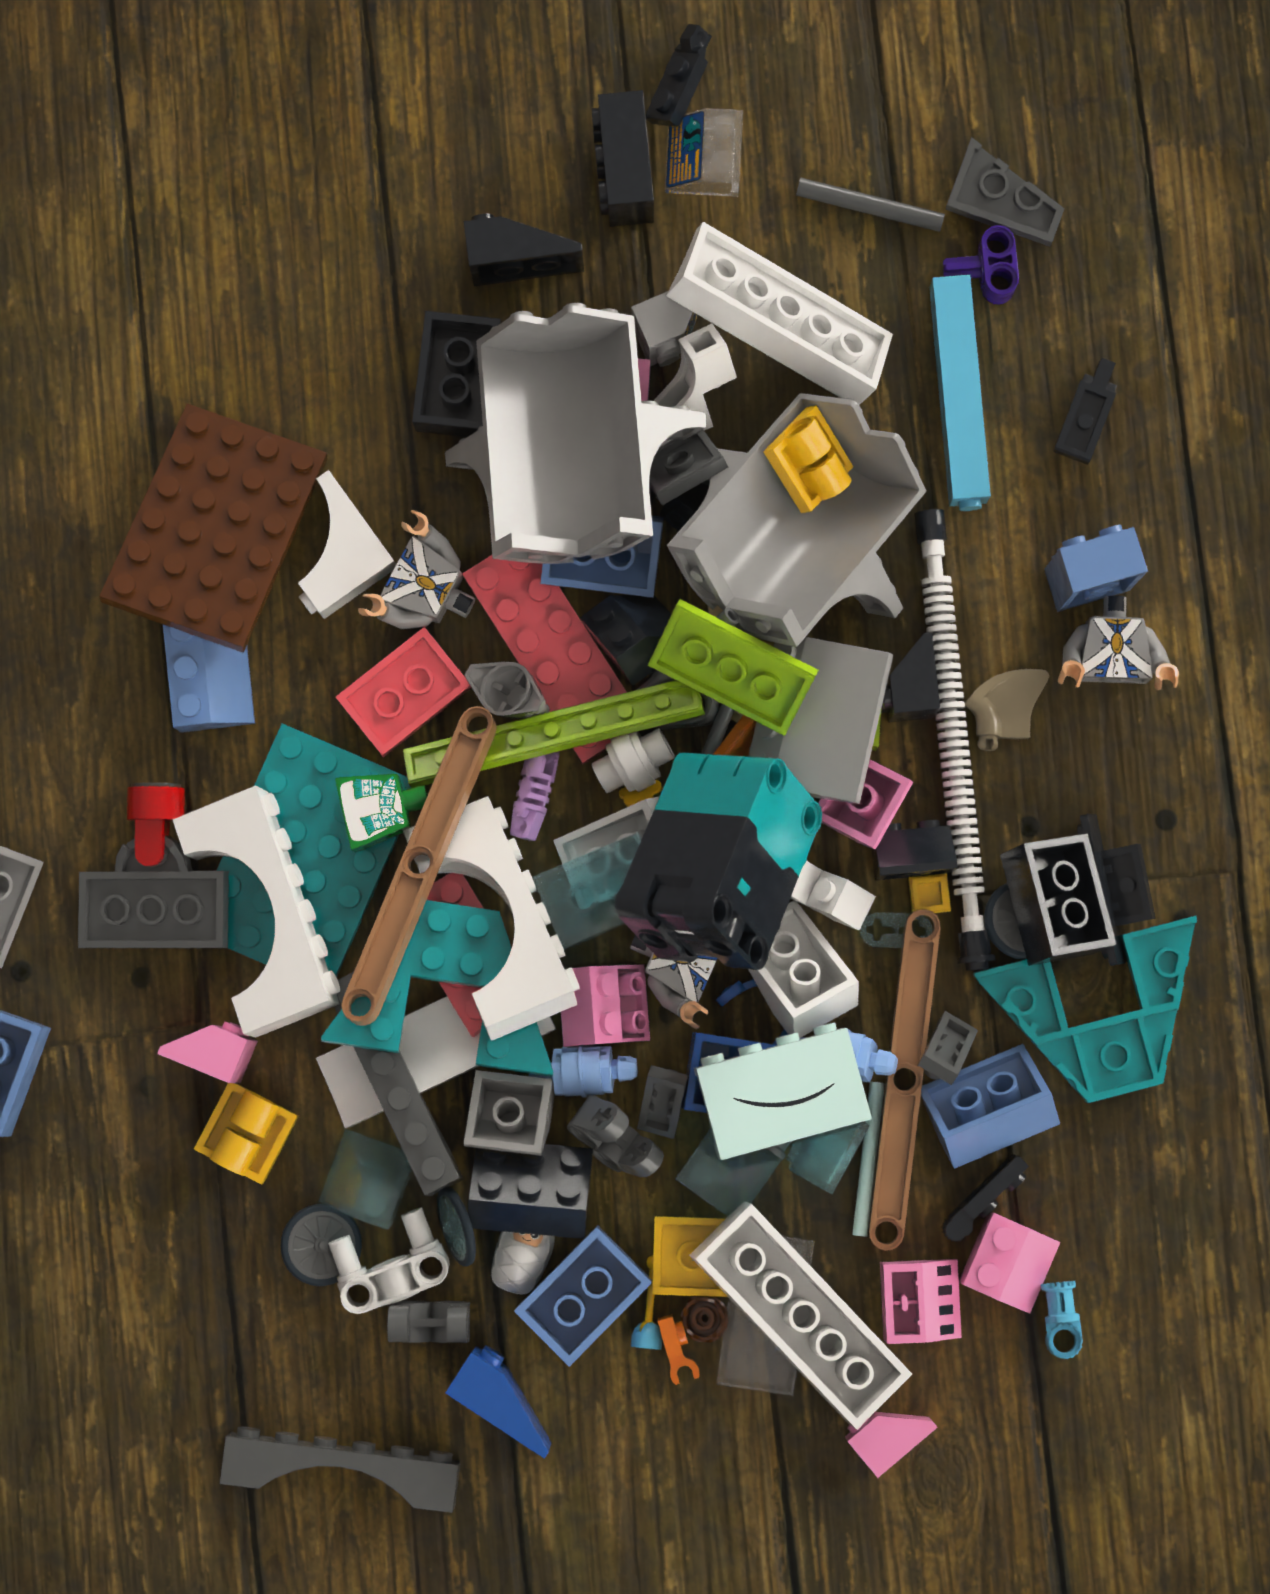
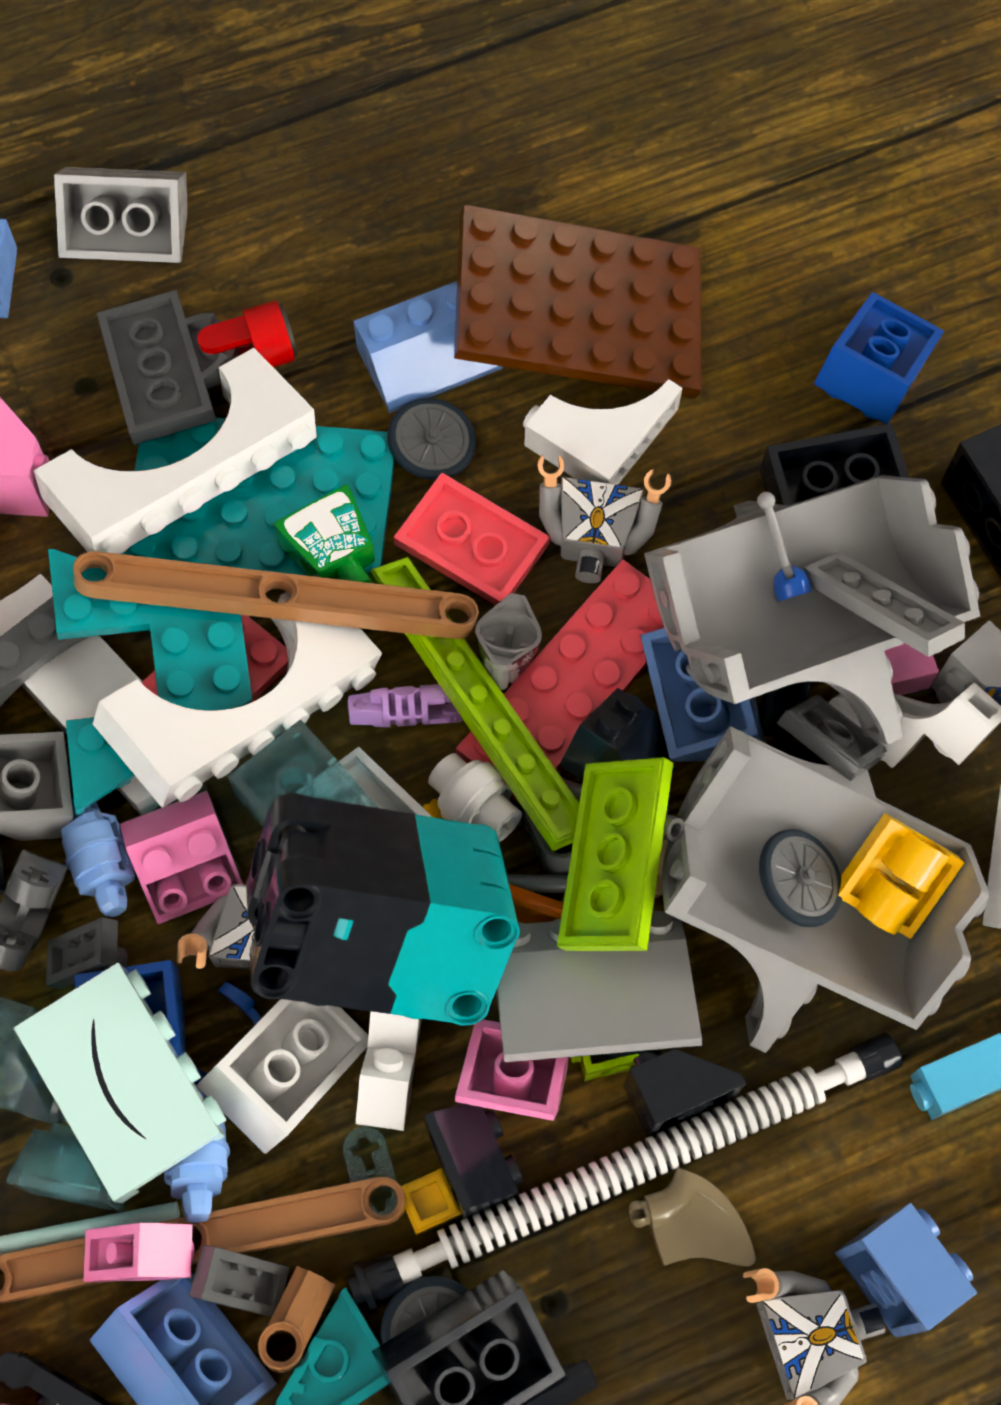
camera: 65 degrees right, 15 degrees down
none -> bright pink slope [83,1223,195,1282]
none -> medium nougat piece [258,1266,336,1373]
none -> dark grey wheel [387,398,476,480]
none -> hinge [757,492,812,602]
none -> dark grey wheel [759,829,842,927]
none -> light grey plate [804,552,965,657]
none -> blue slope [814,292,944,424]

